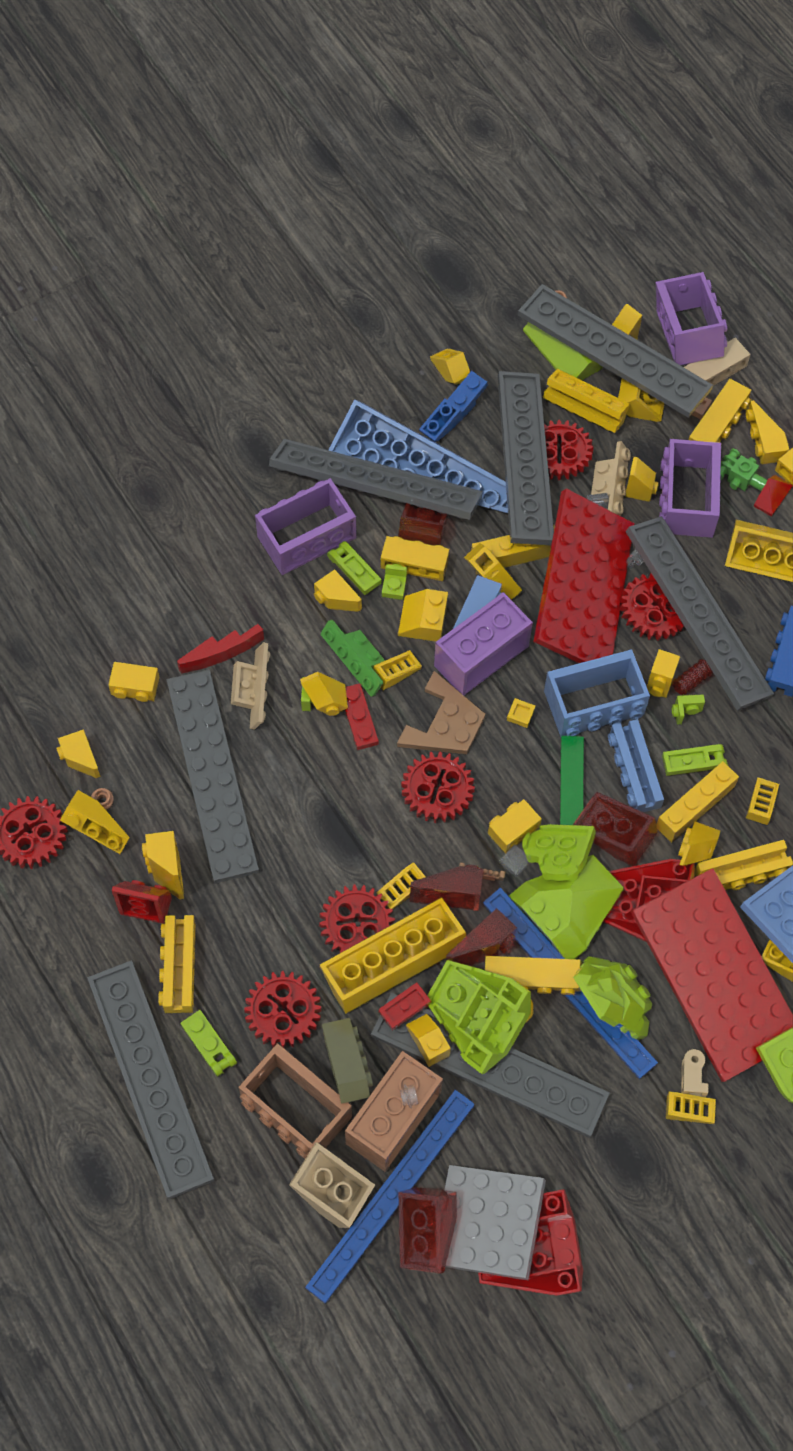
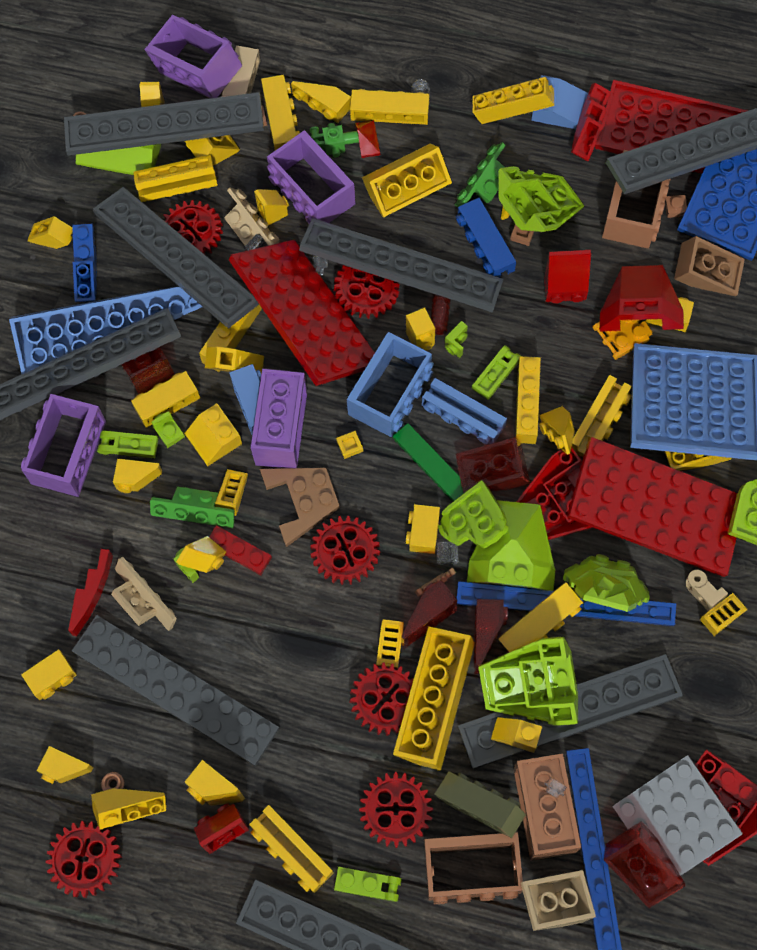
camera: 40 degrees left, 5 degrees up
red plate [378,983,431,1031] -> none
yellow slope [746,777,779,825] -> none

